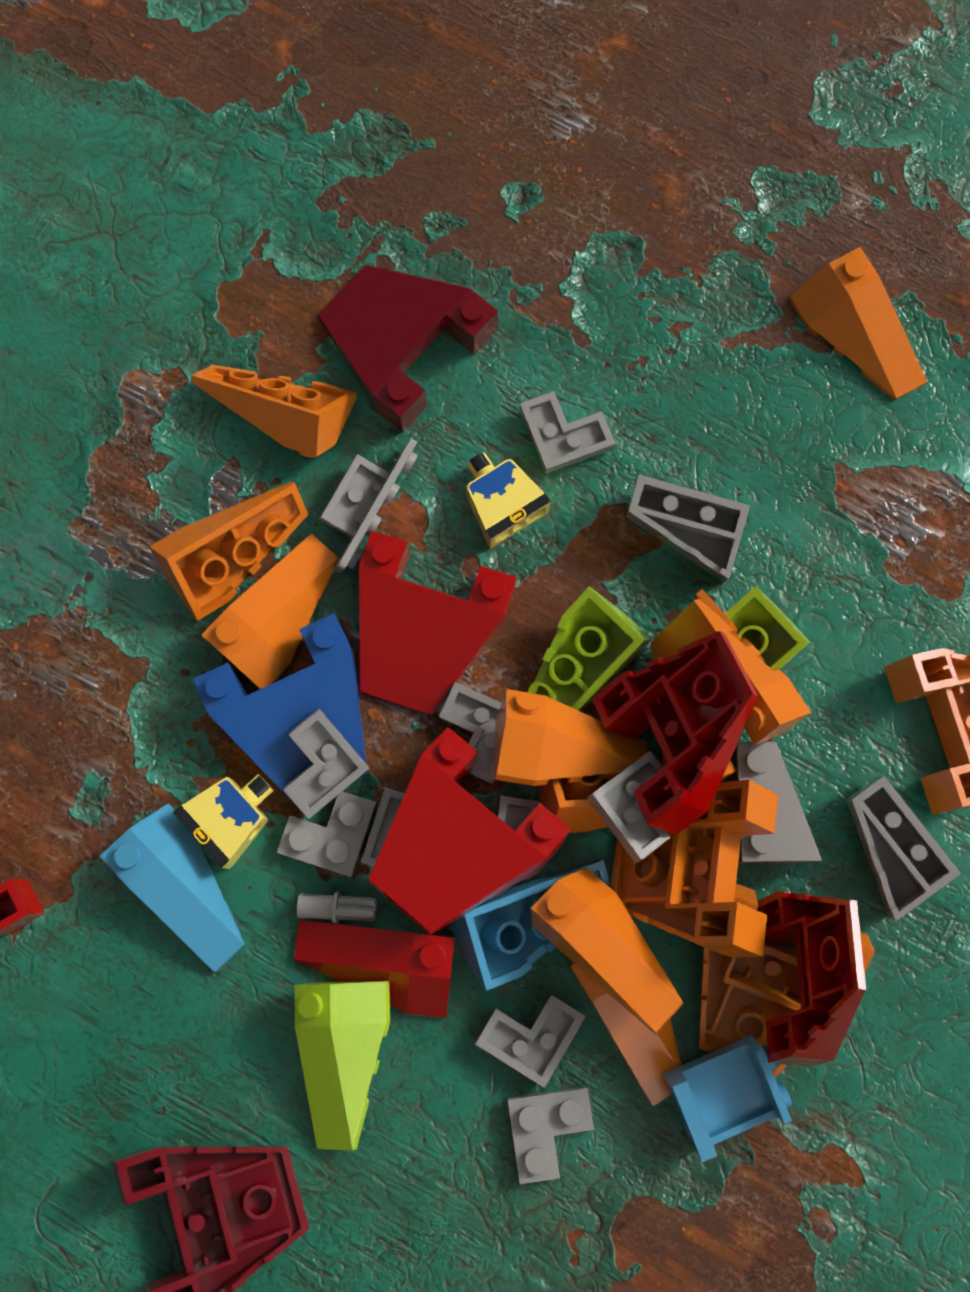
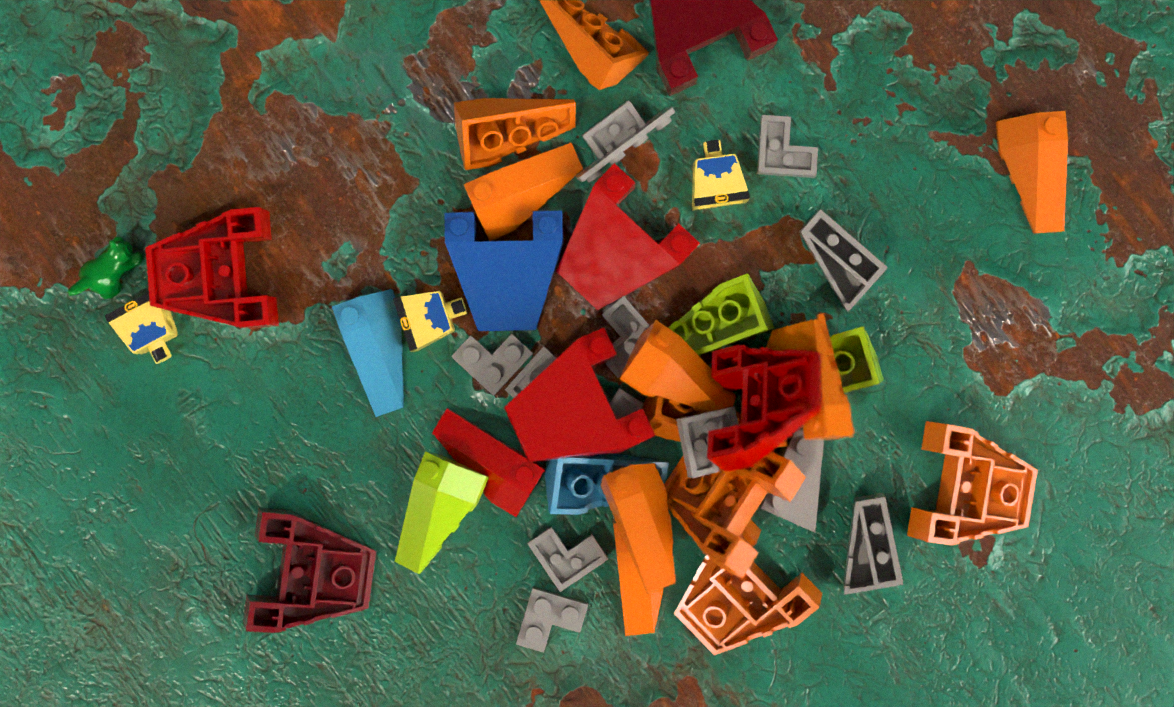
camera: 25 degrees right, 10 degrees up
light grey plate [283,707,369,819] -> none
light grey axle [297,892,378,924] -> none
dark azure panel [663,1035,792,1162] -> none
red wedge [758,891,866,1067] -> none

